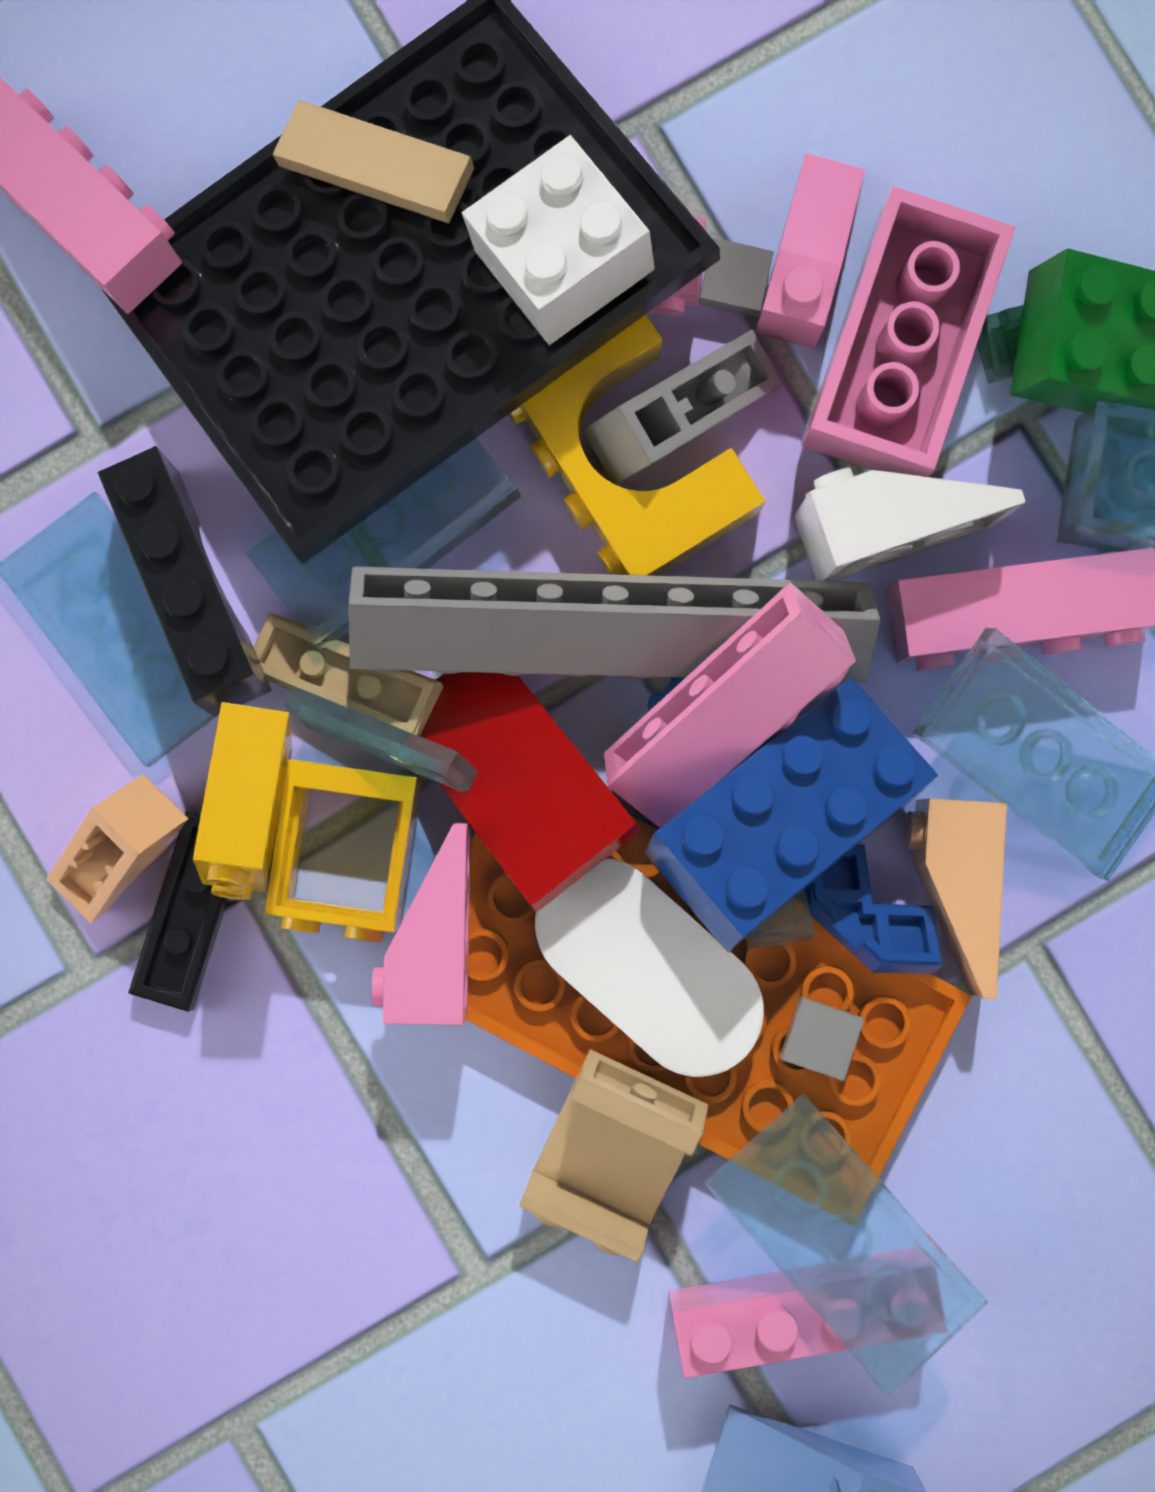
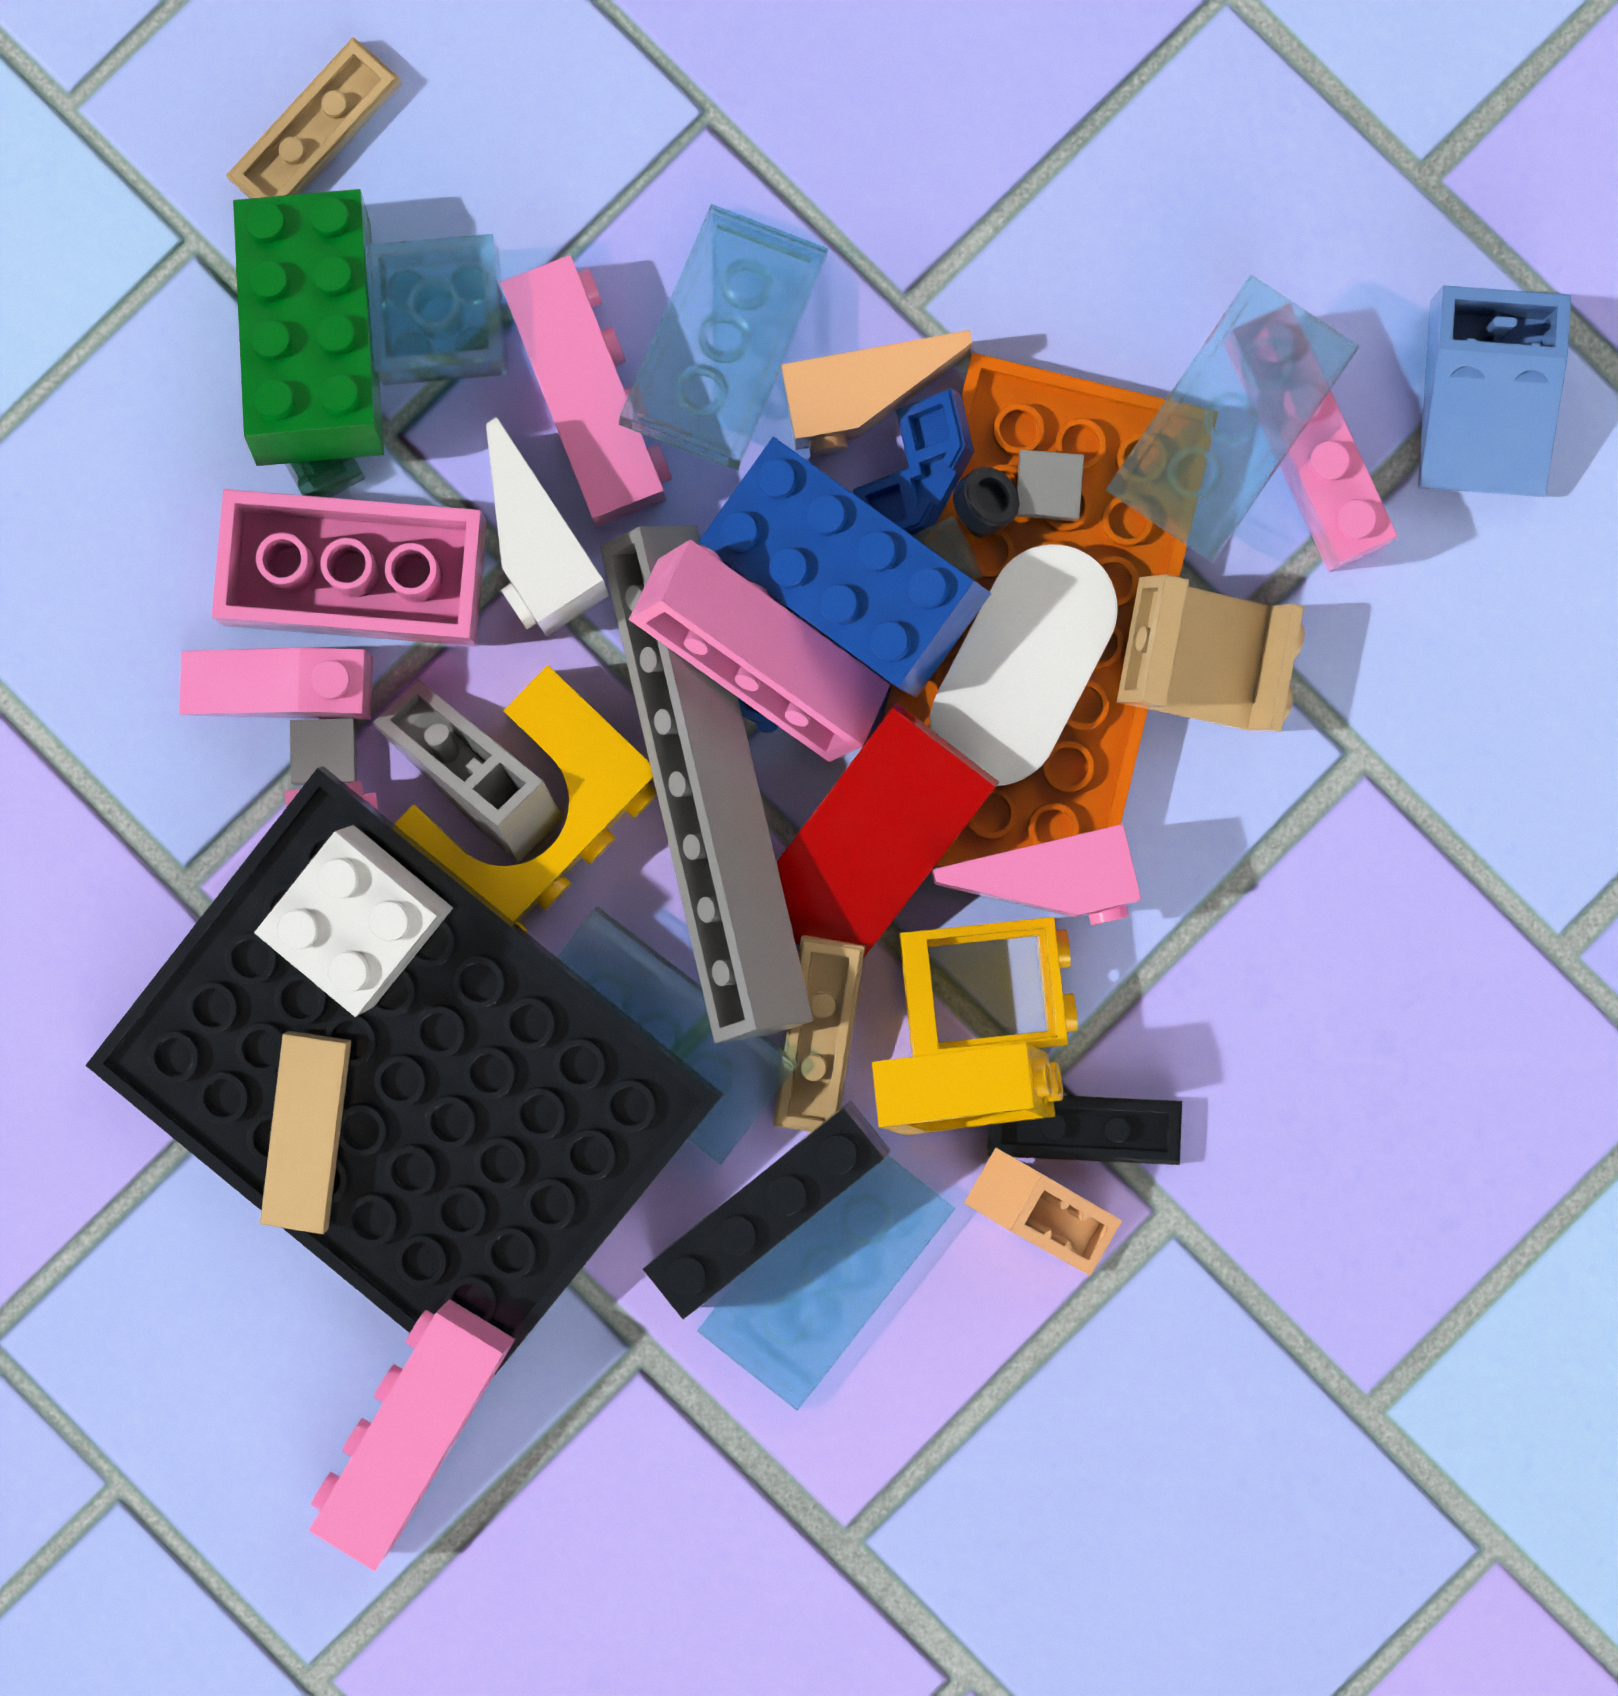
camera: 110 degrees left, 0 degrees up
clear light blue tile [283,686,478,792] -> none
none -> black tile [953,467,1020,539]

